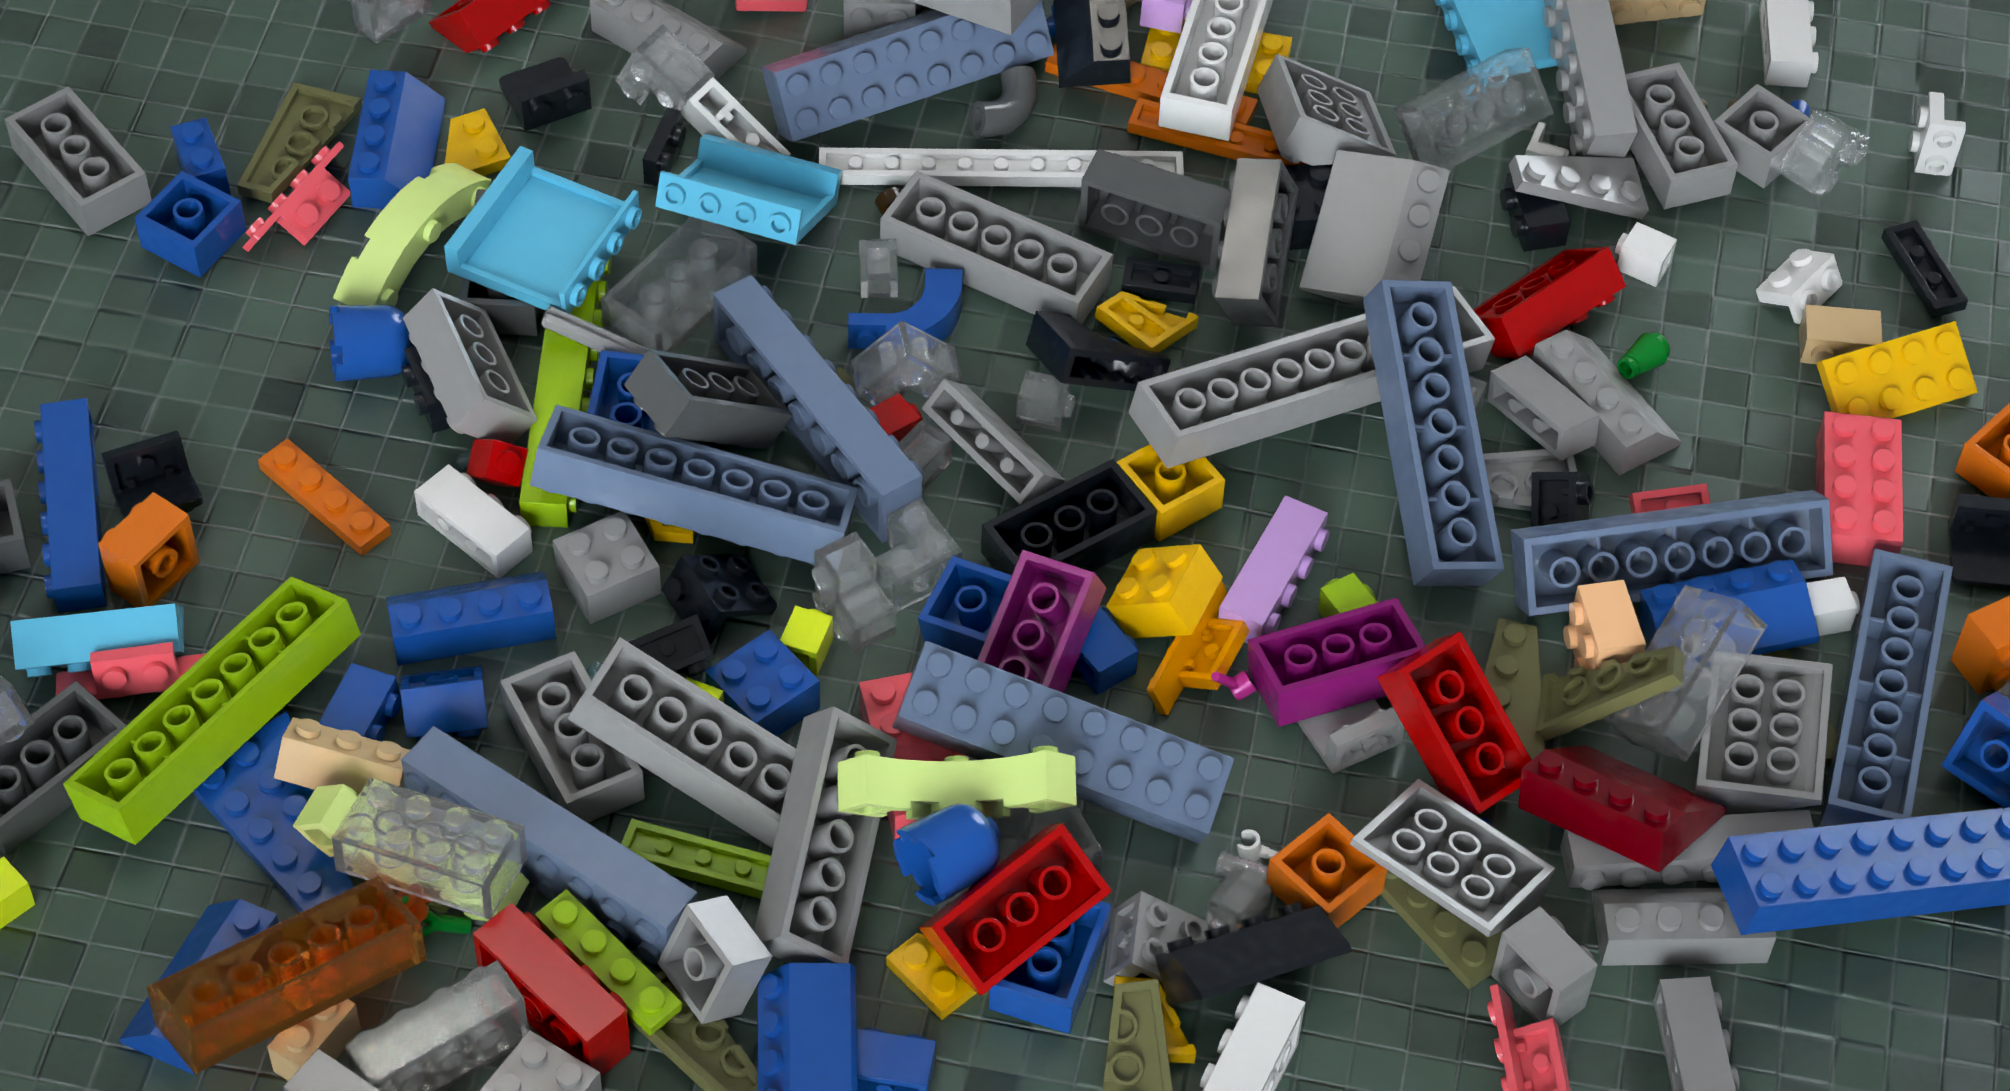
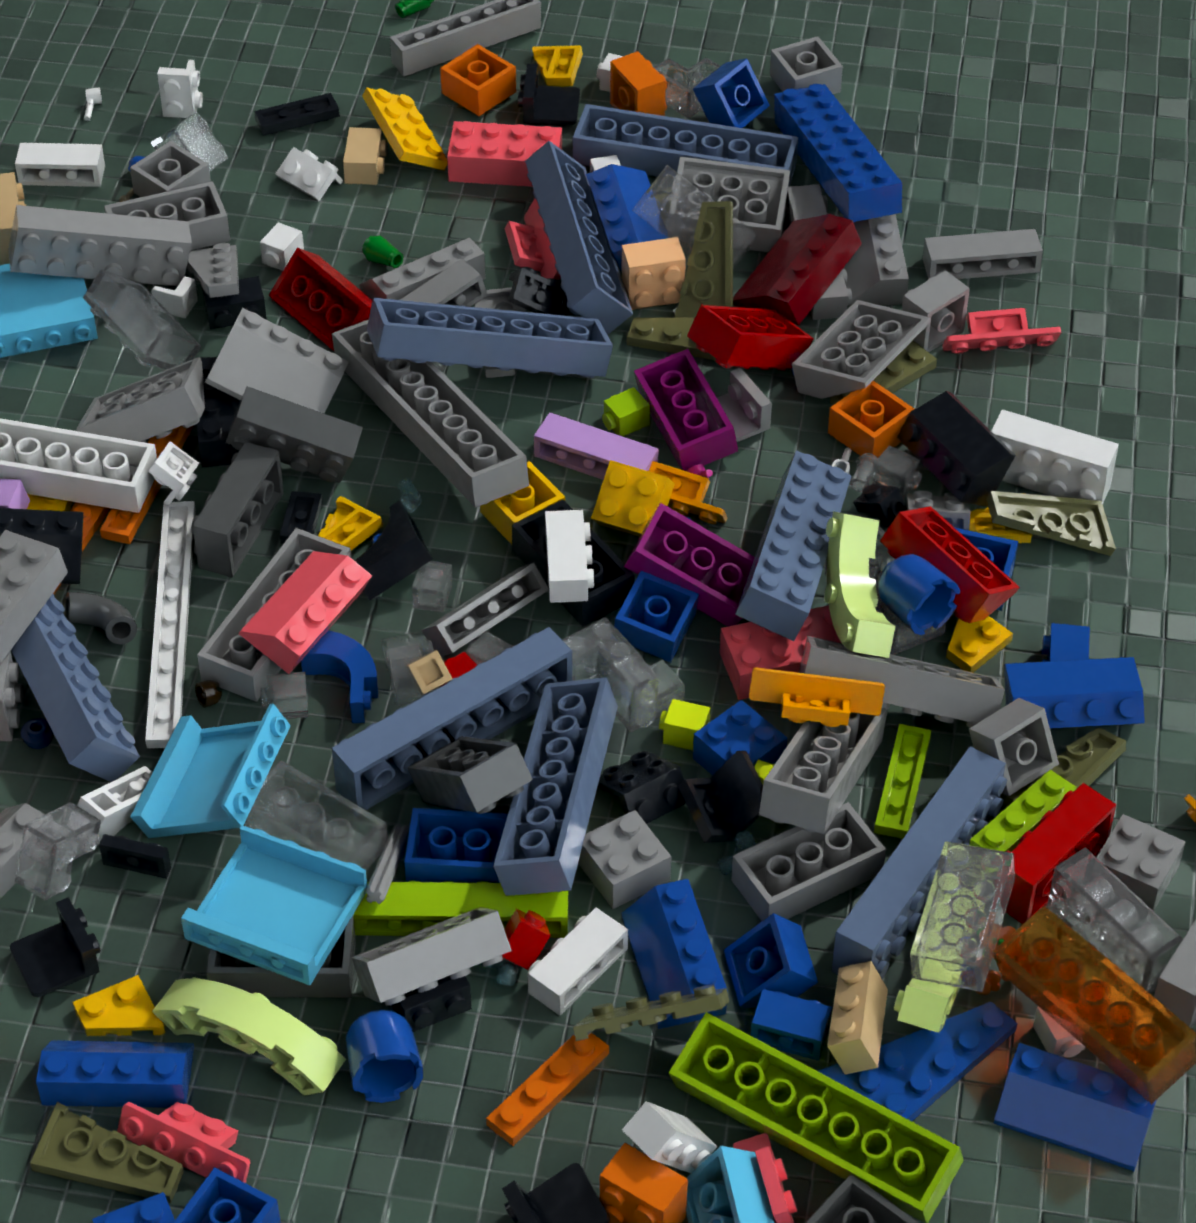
camera: 90 degrees left, 5 degrees down
none -> white hand [84,88,102,121]
none -> white bracket [148,441,199,506]
none -> coral slope [239,551,373,674]
none -> tan panel [406,650,453,695]
none -> white brick [545,510,594,603]
none -> olive wing [573,985,729,1041]
none -> white brick [622,1101,718,1173]
none -> light orange bracket [749,667,885,727]
none -> black bracket [853,484,907,528]

